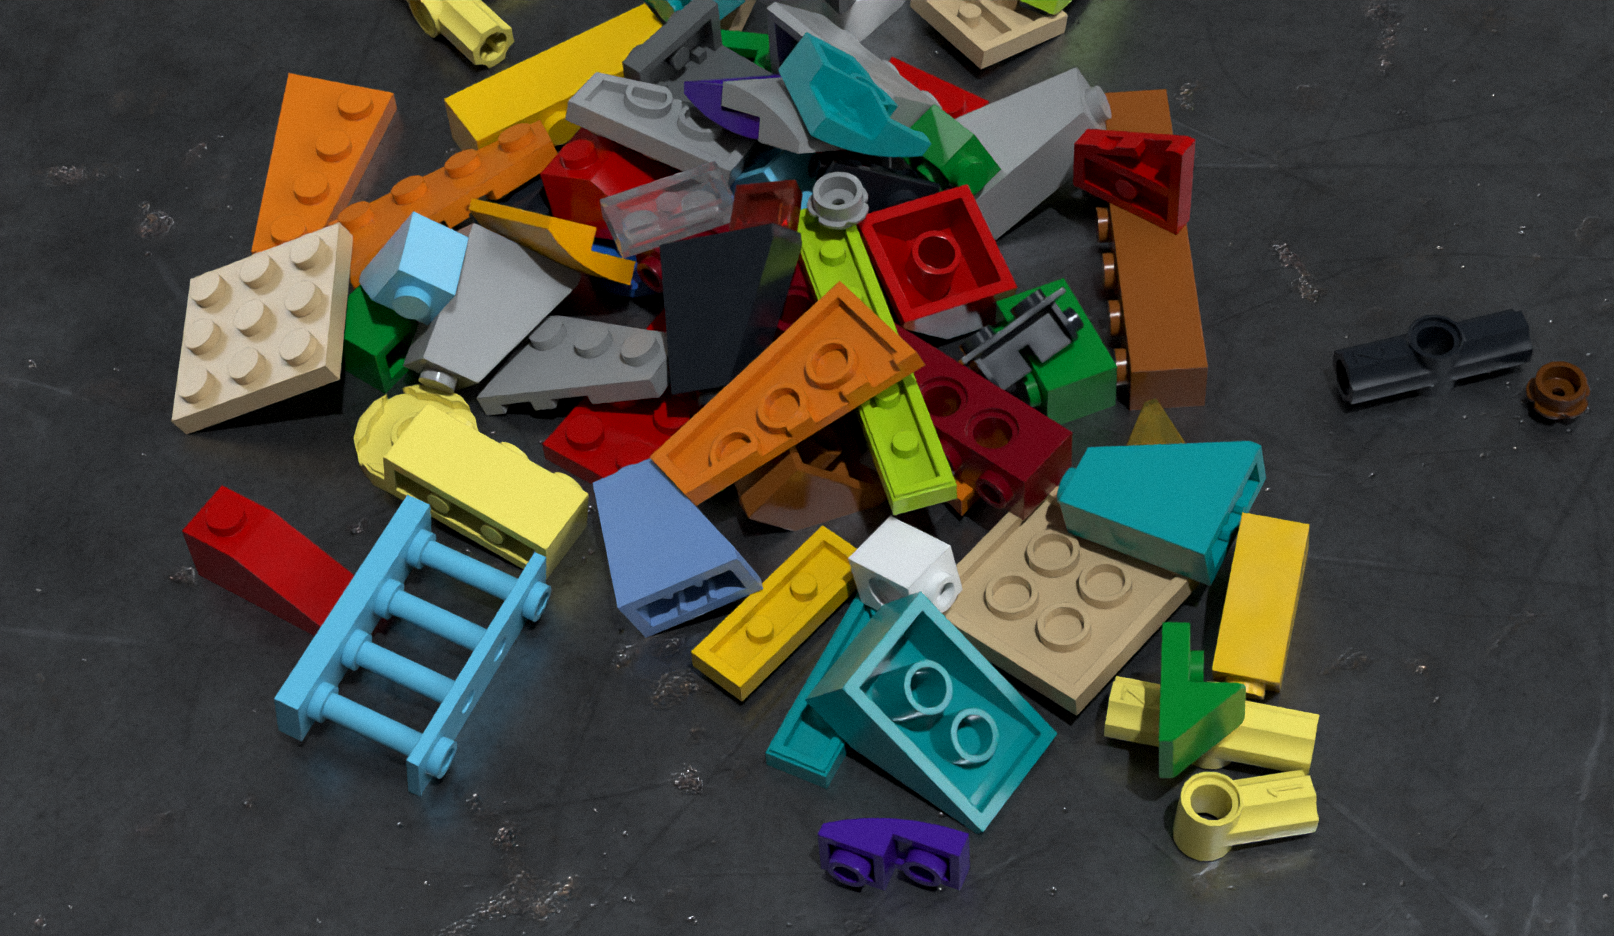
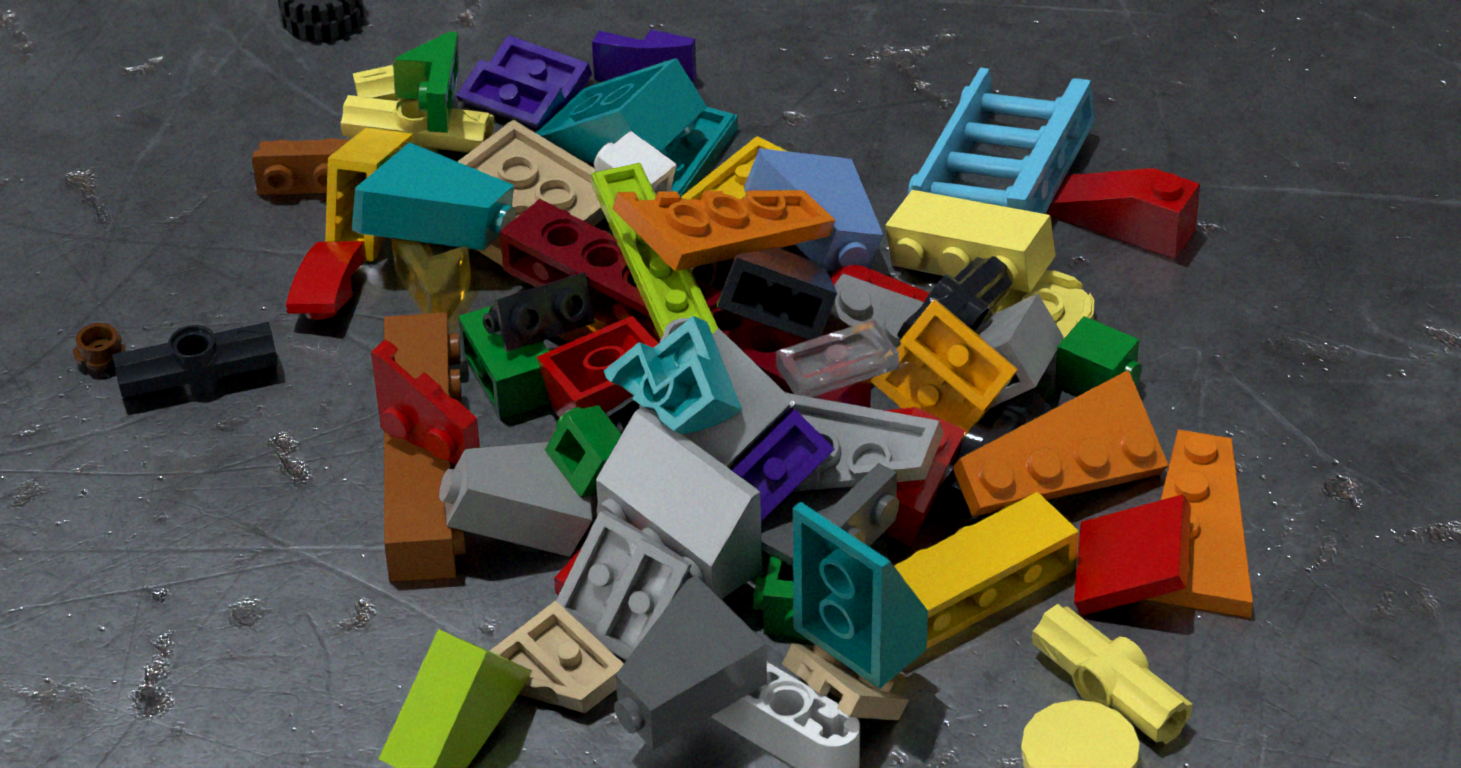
camera: 175 degrees right, 10 degrees down
tan plate [171,222,353,435] -> none
medium azure slope [359,211,469,325] -> none
clear red plate [729,179,803,232] -> none
none -> dark orange bracket [252,138,351,195]
none -> red slope [286,241,367,320]
none -> dark purple slope [456,35,592,130]
none -> light grey slope [556,511,692,660]
none -> black piece [897,256,1012,340]
none -> red tile [1074,494,1191,615]

